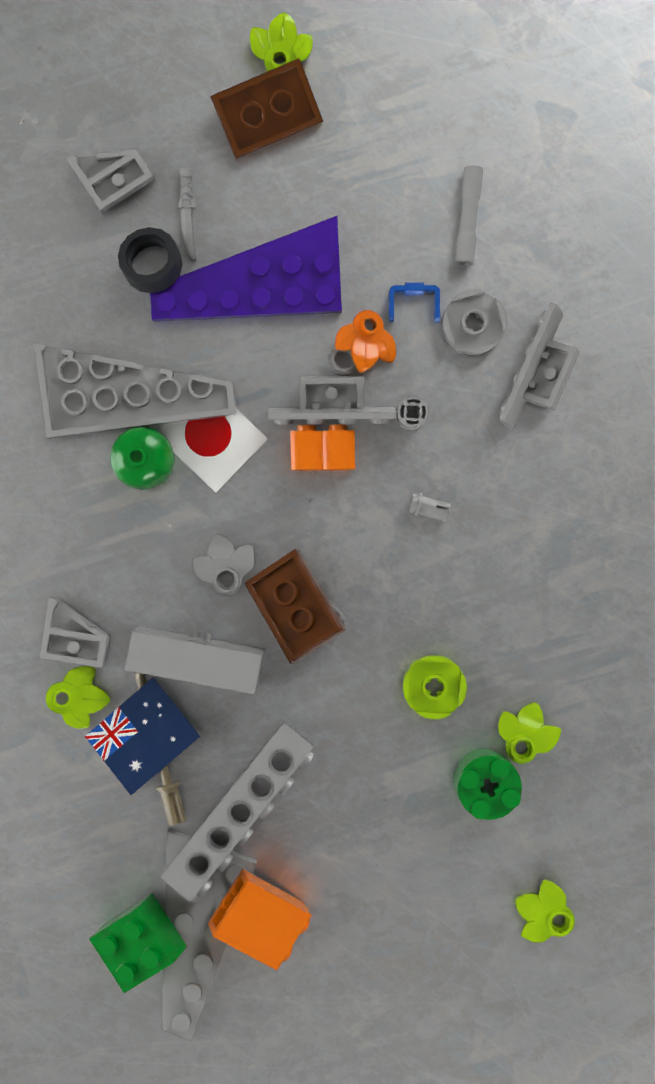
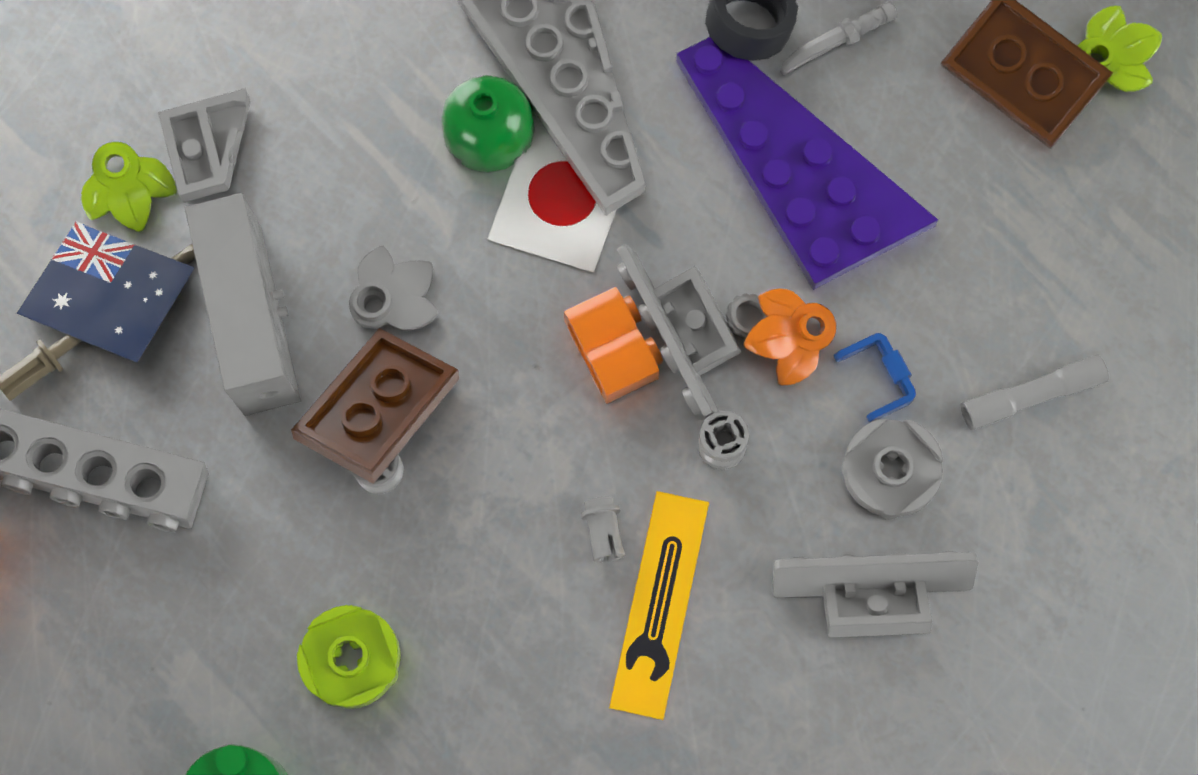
camera: 65 degrees right, 15 degrees down
none -> yellow sticker [609,491,709,720]

